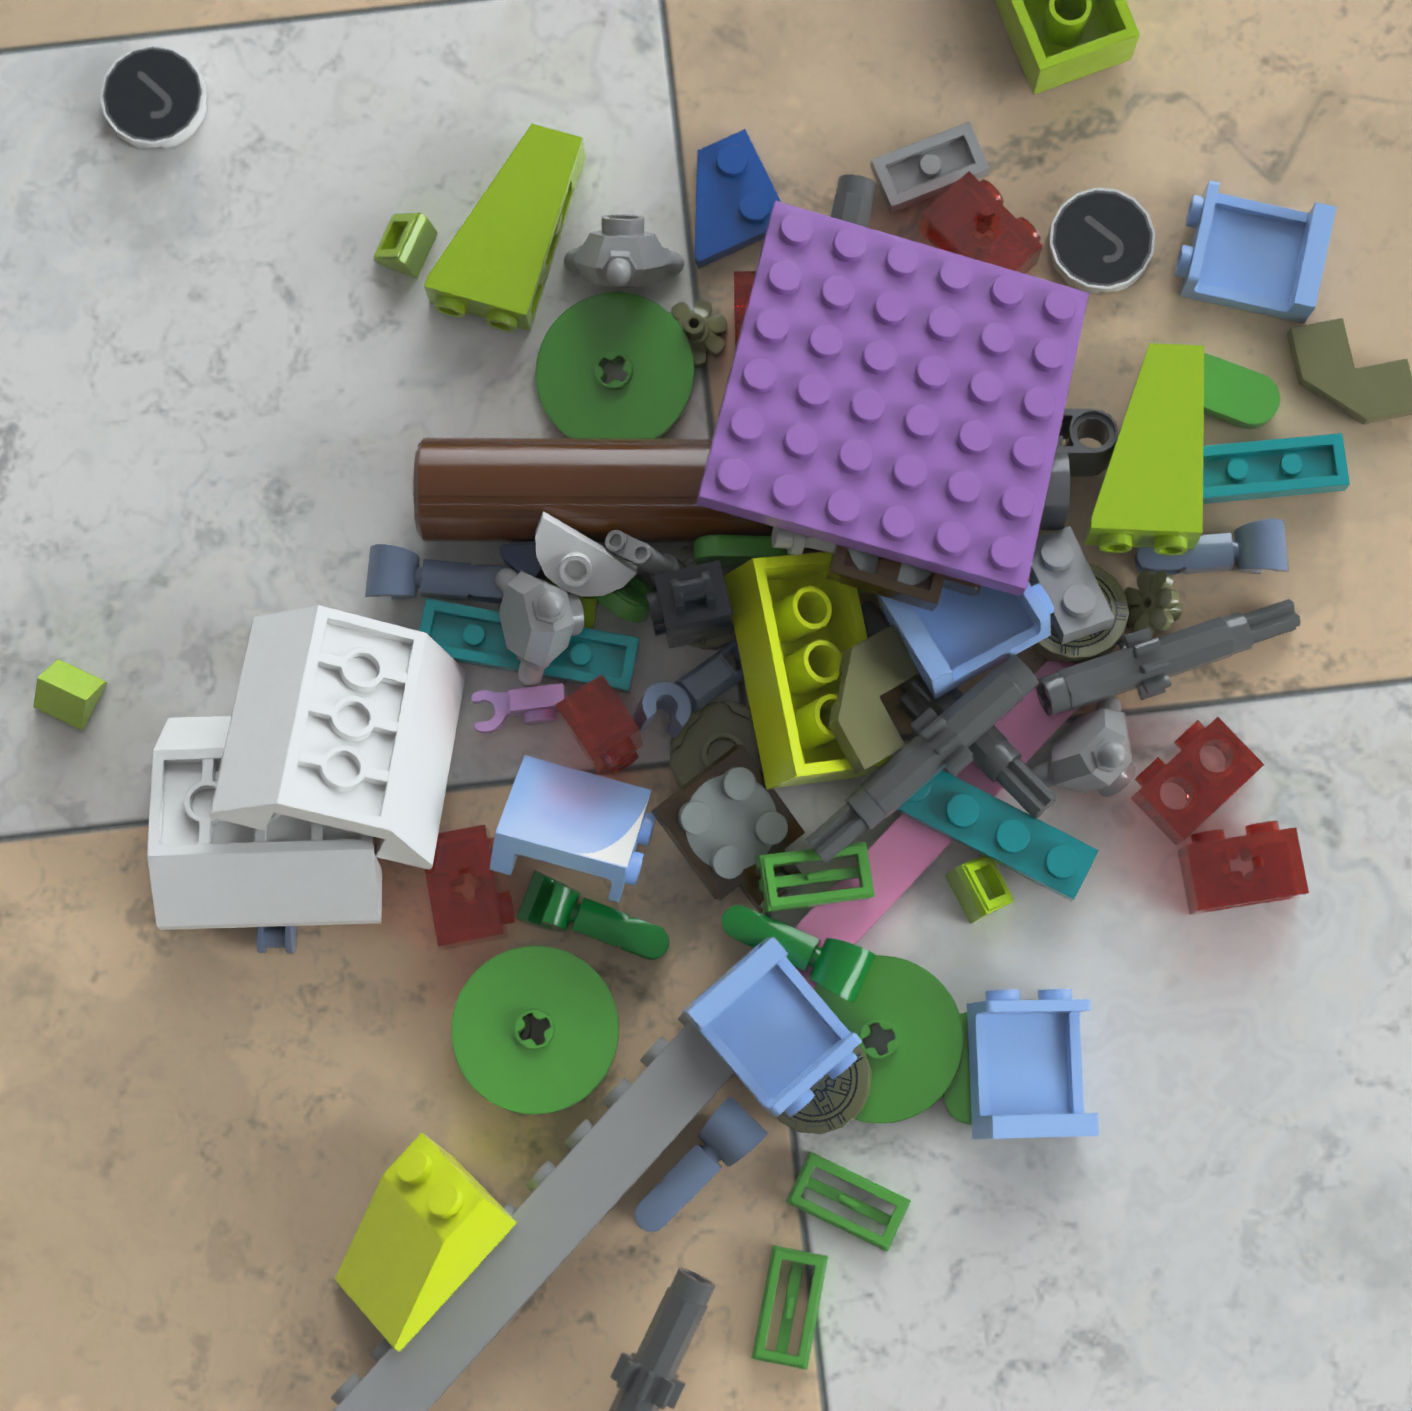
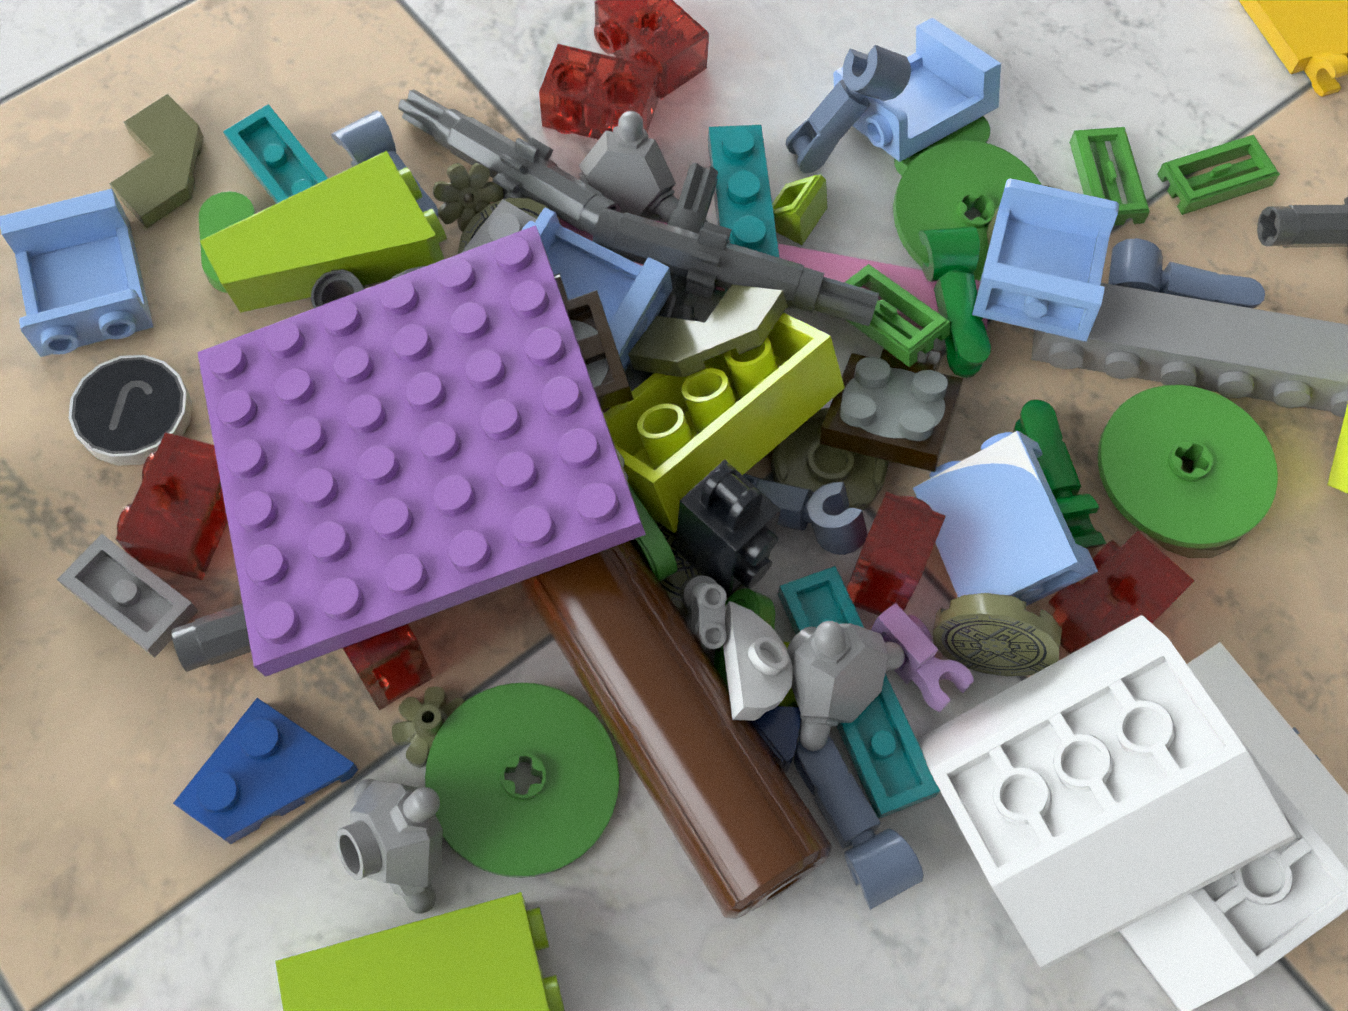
camera: 130 degrees left, 15 degrees down
none -> sand blue piece [785,45,911,173]
none -> olive tile [933,593,1062,677]

